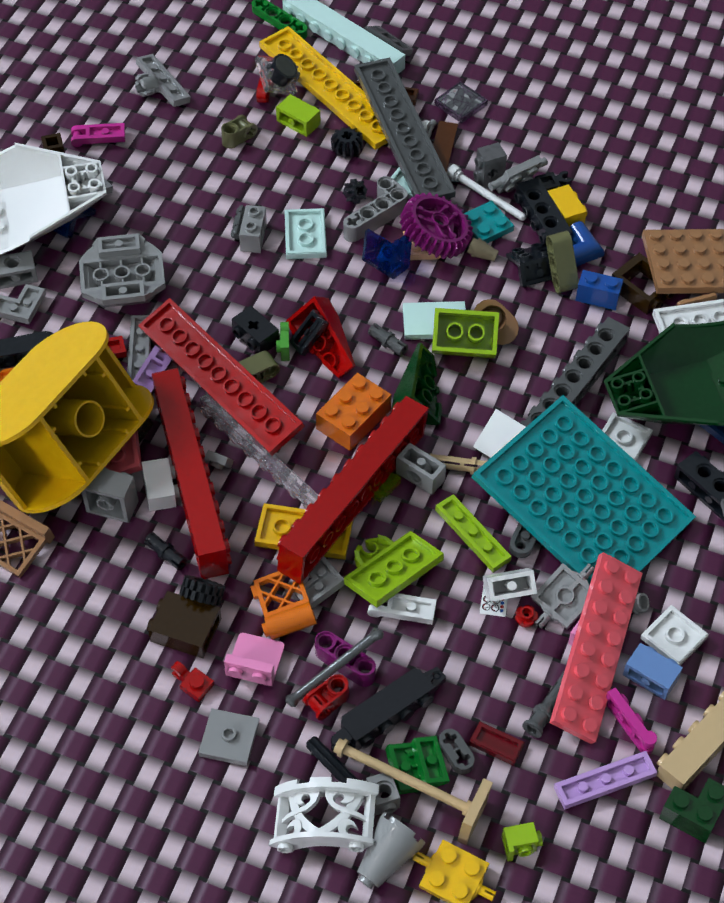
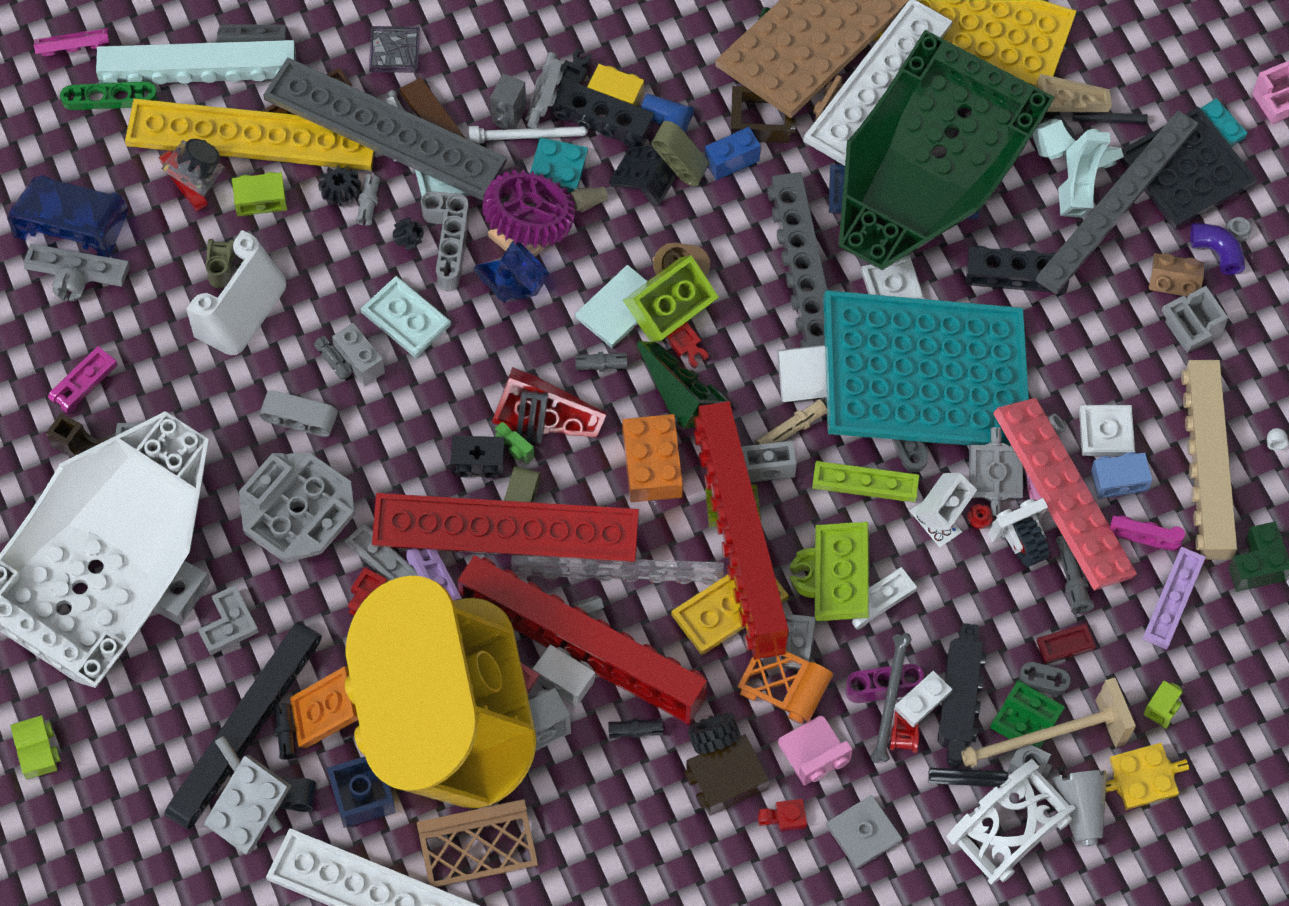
camera: 45 degrees left, 10 degrees up
none -> clear blue windscreen [7,175,129,258]
none -> white windscreen [186,230,286,355]
none -> light grey beam [259,390,338,437]
none -> light grey pin [356,174,380,226]
none -> red plate [665,322,708,369]
none -> white plate [894,671,952,727]
none -> plate [988,498,1050,567]

